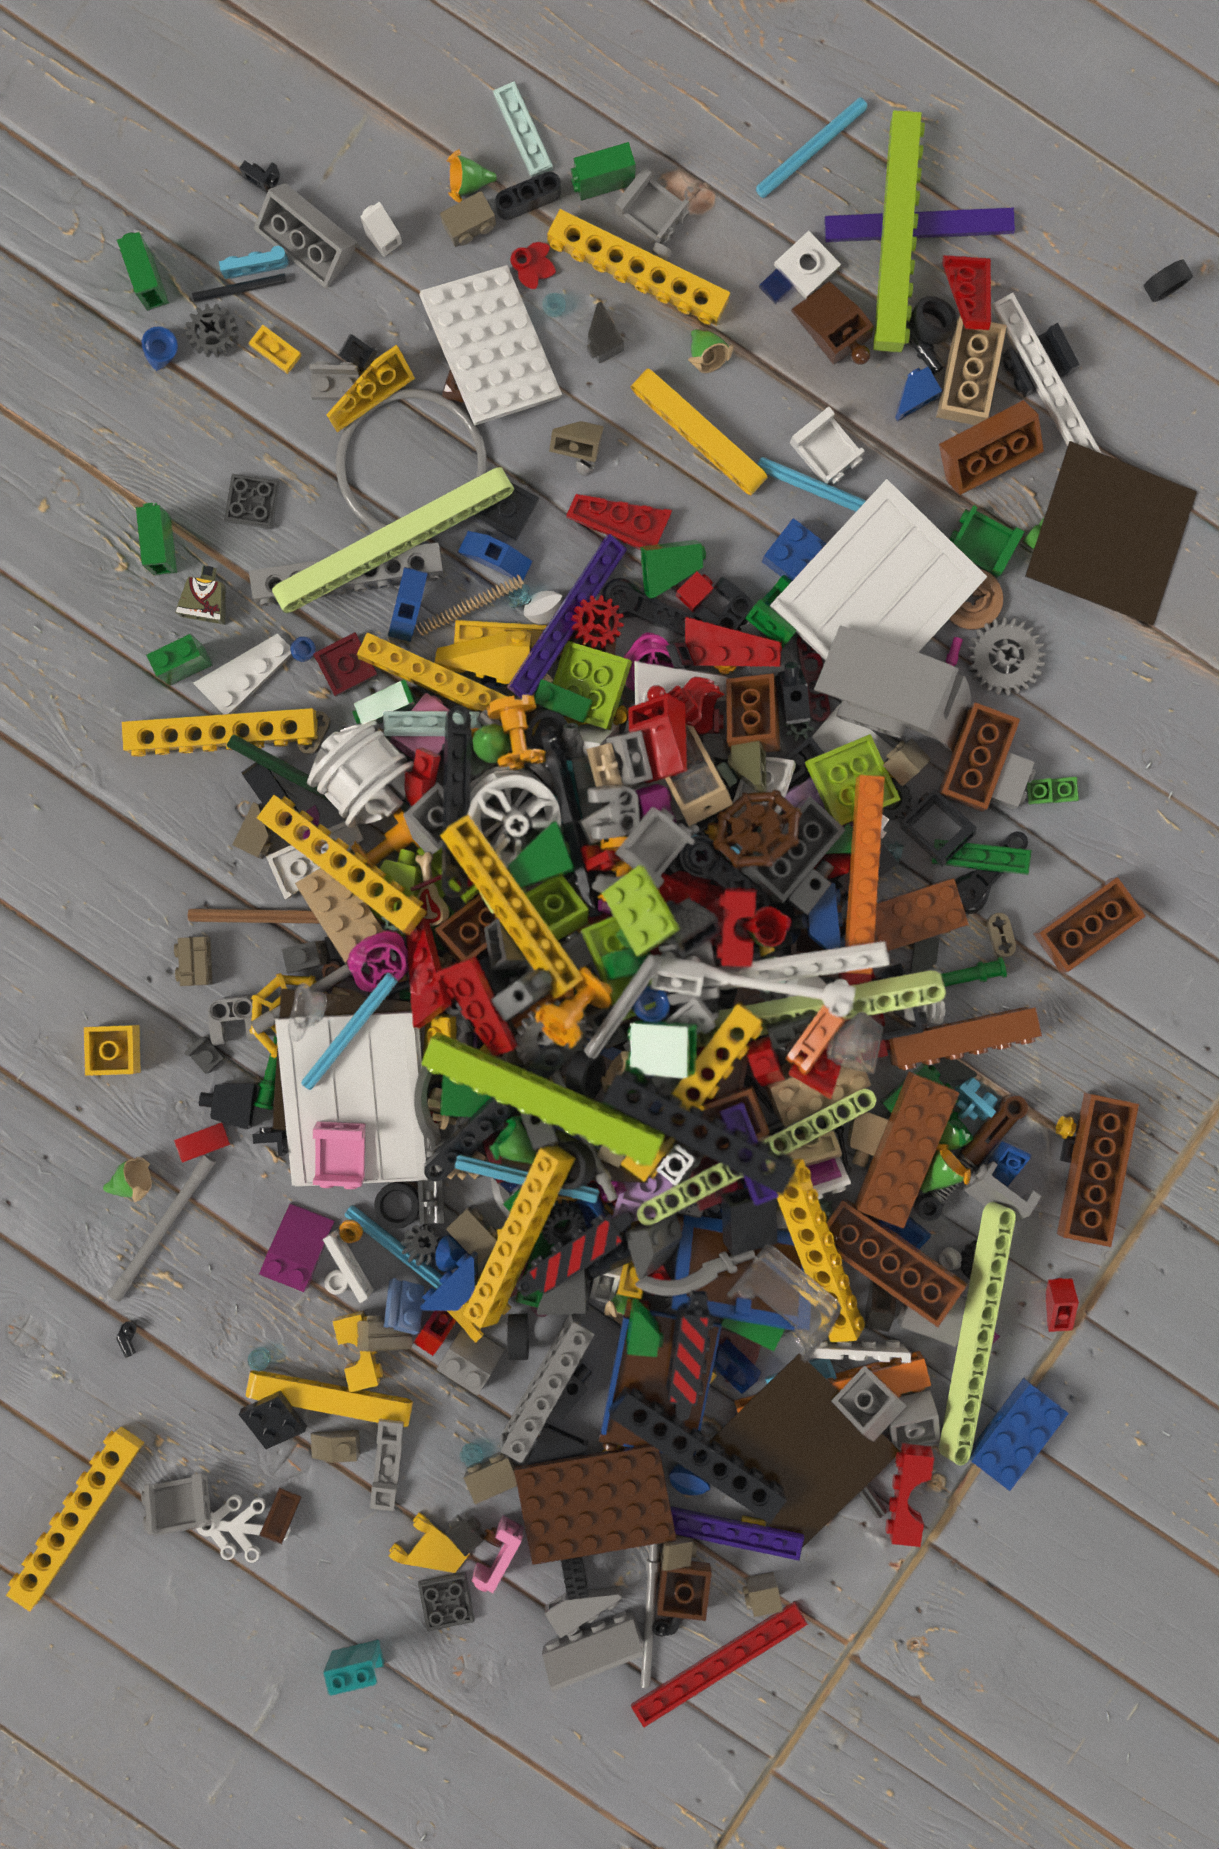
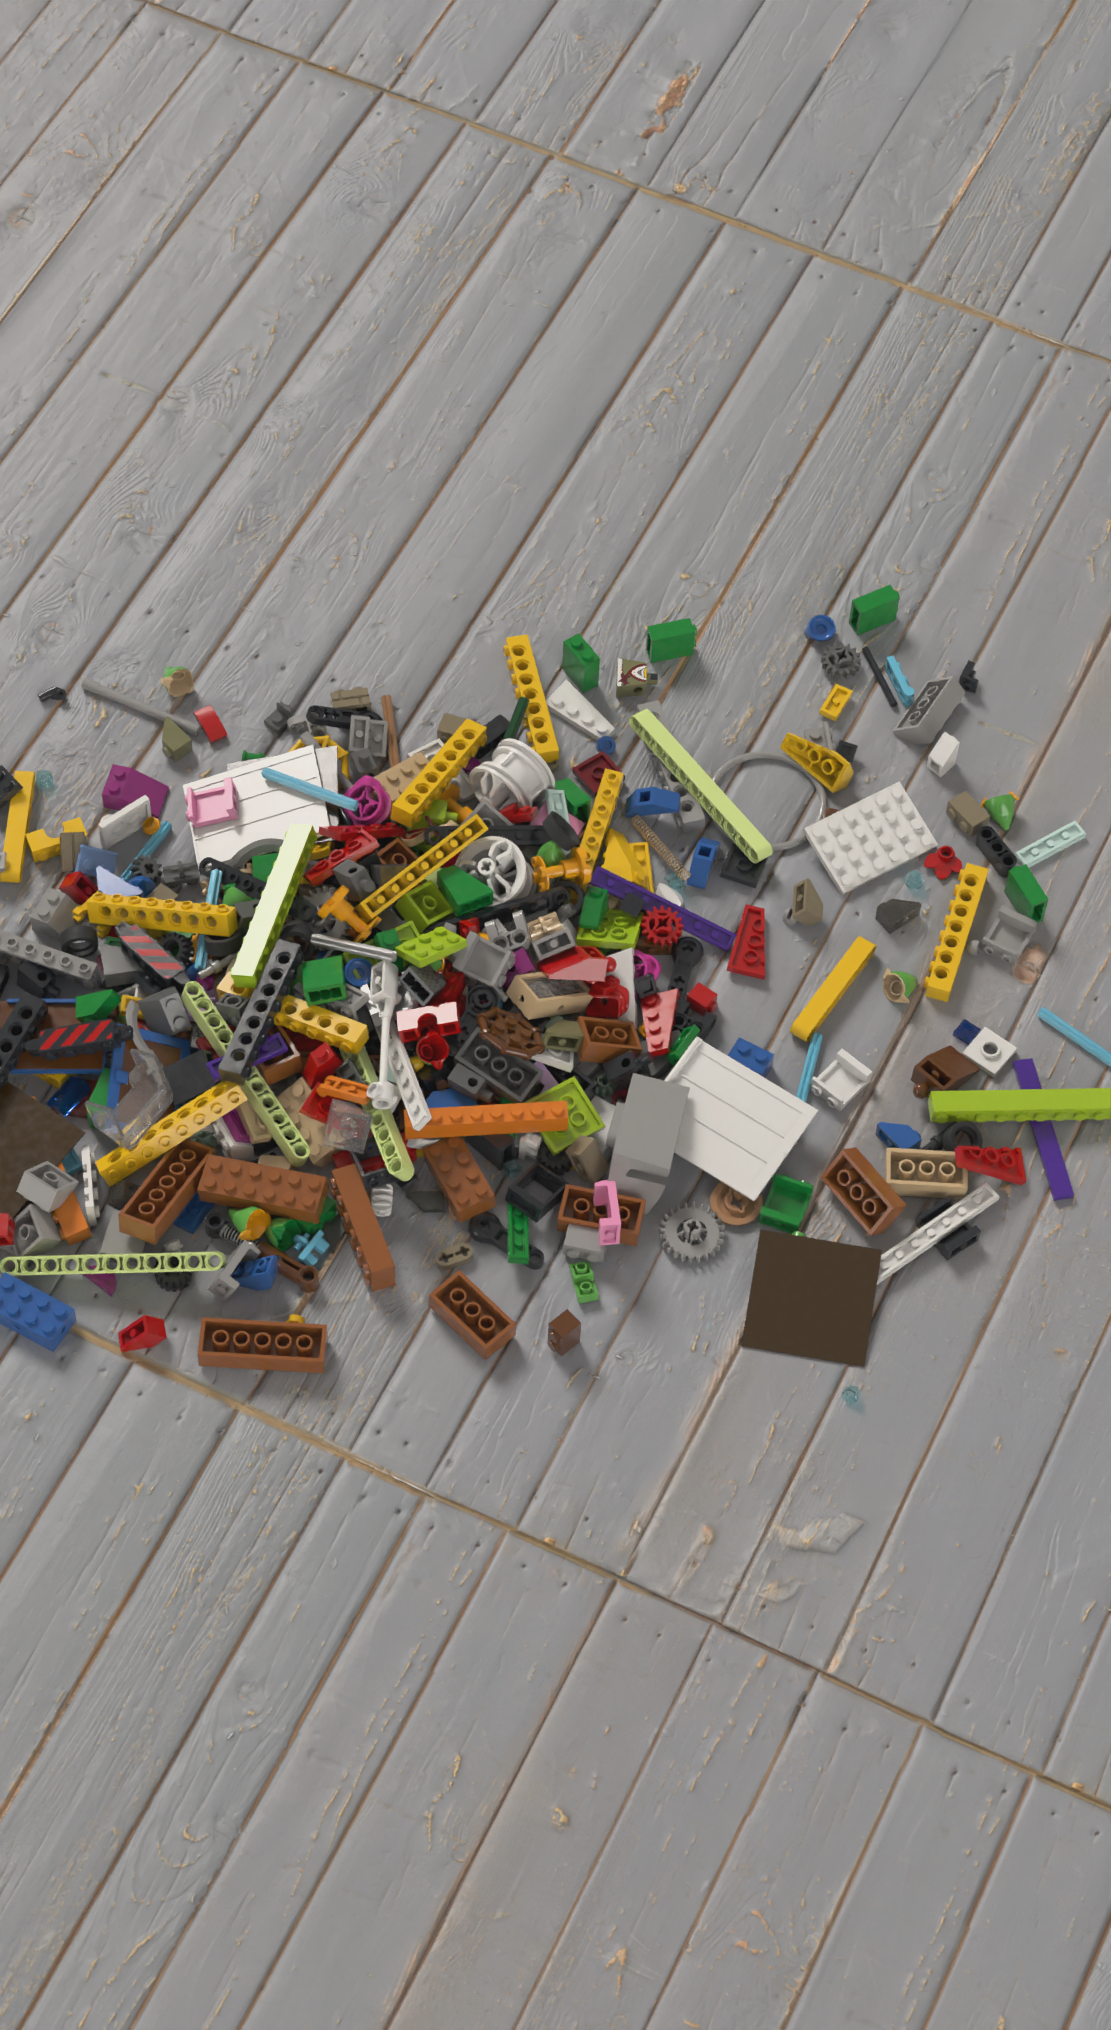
camera: 80 degrees right, 30 degrees down
yellow brick [84,1025,141,1076] -> none
black torso [199,1082,258,1129] -> none
dark grey tile [224,474,280,529] -> none
black bracket [252,1126,288,1156] -> none
clear piece [288,983,327,1042] -> none
black tyre [374,1182,419,1229] -> none
green slope [640,540,706,598] -> none
green pin [940,957,1007,987] -> none
dark pink piece [945,637,963,667] -> none
black tyre [1143,259,1193,302] -> none
none -> olive slope [162,716,193,762]
none -> black beam [306,705,383,729]
none -> light grey slope [348,715,388,759]
none -> black tyre [542,811,580,851]
none -> reddish brown brick [548,1309,581,1356]
none -> bright pink panel [593,1180,621,1246]
none -> black tile [619,892,645,918]

